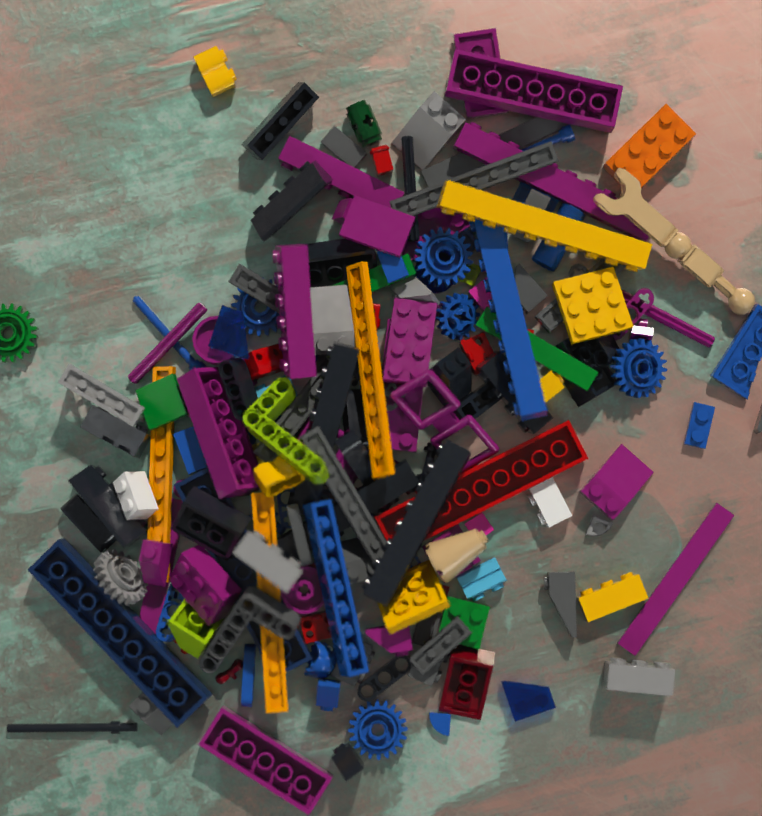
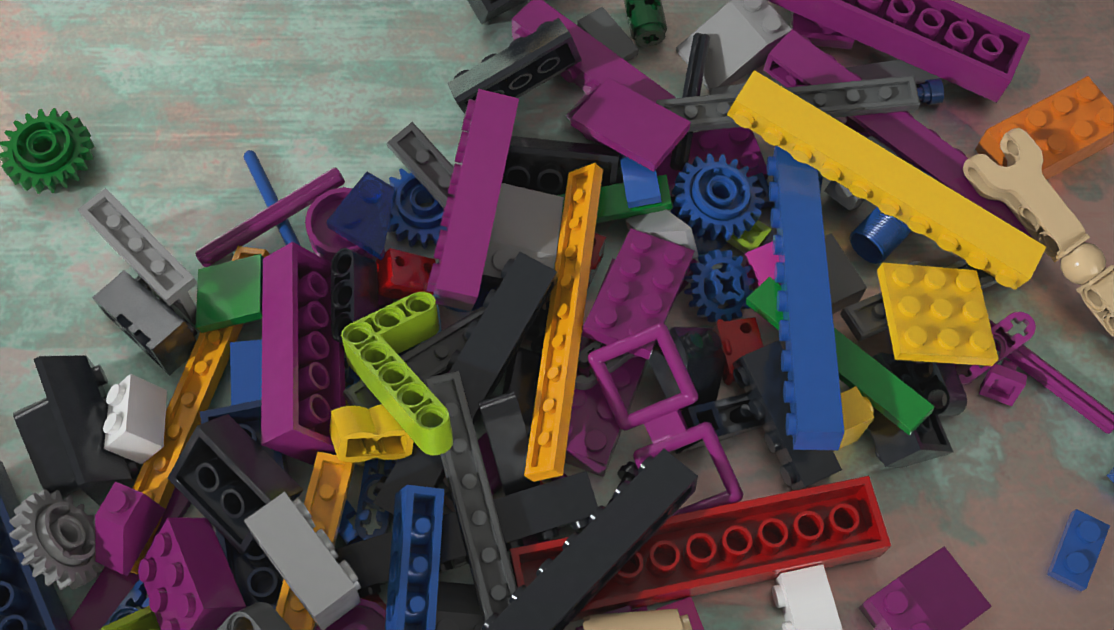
camera: 10 degrees right, 20 degrees down
dark grey beam [287,503,313,566] -> none
red piece [370,145,394,177] -> none
blue gear [610,338,667,398] -> none

